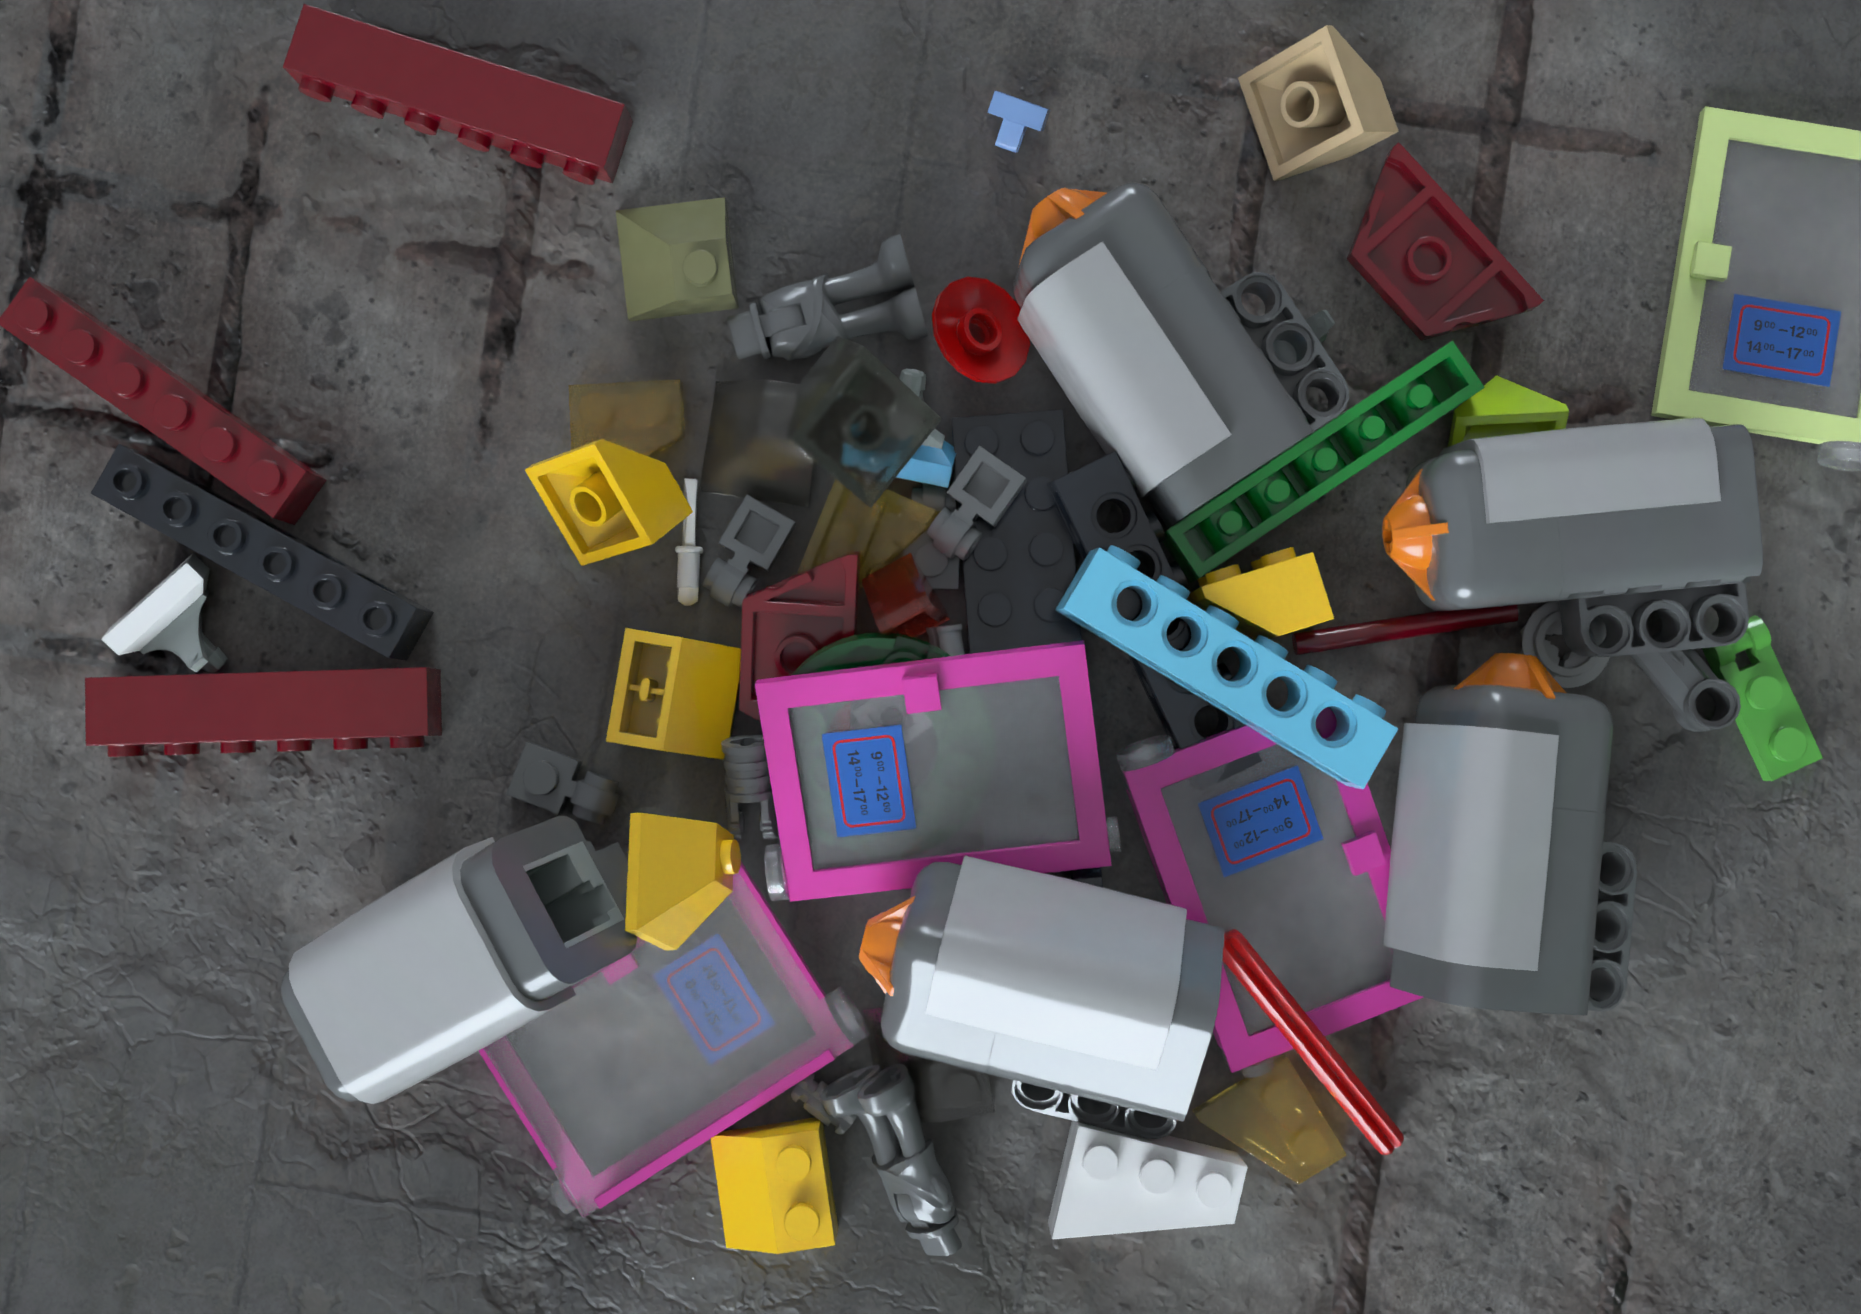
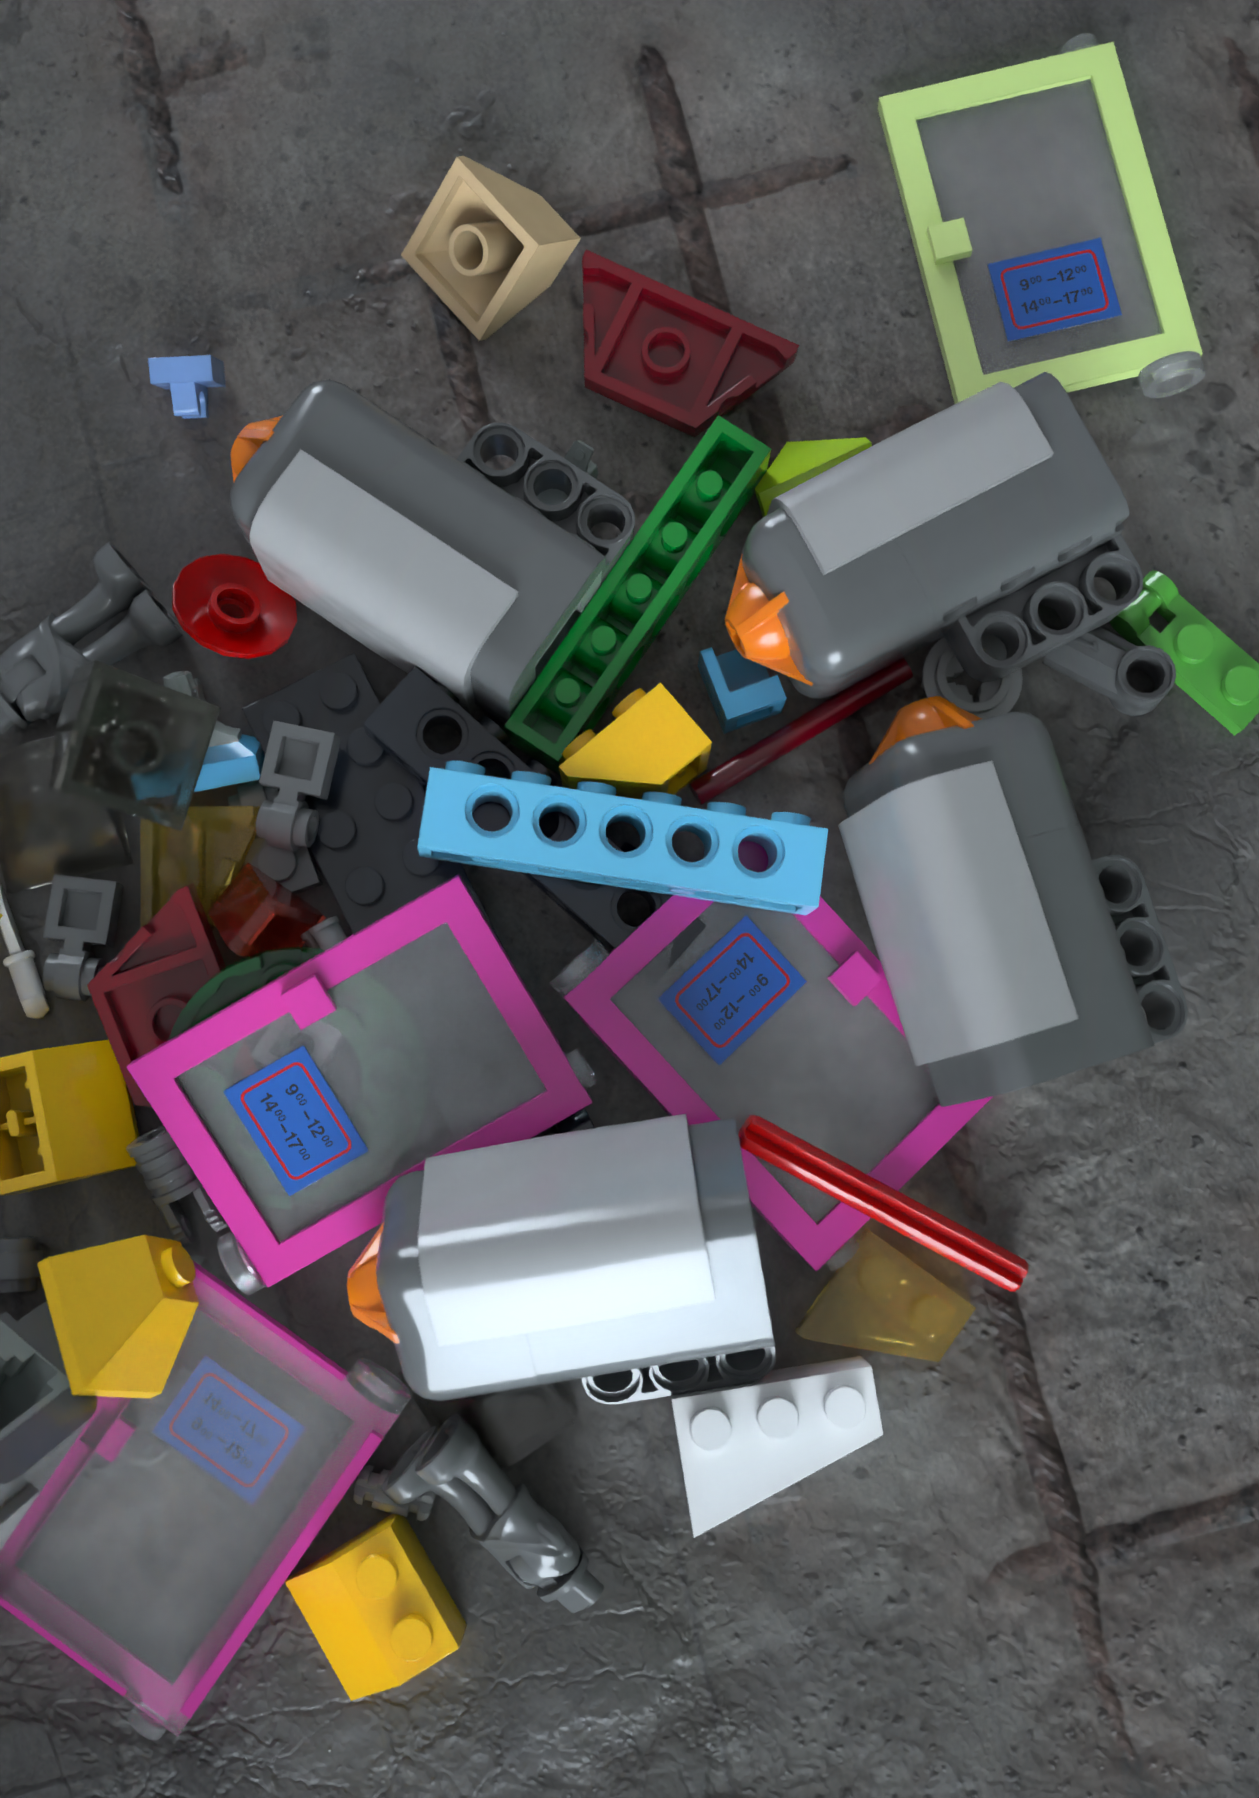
camera: 25 degrees left, 5 degrees down
none -> dark azure panel [698,647,787,734]

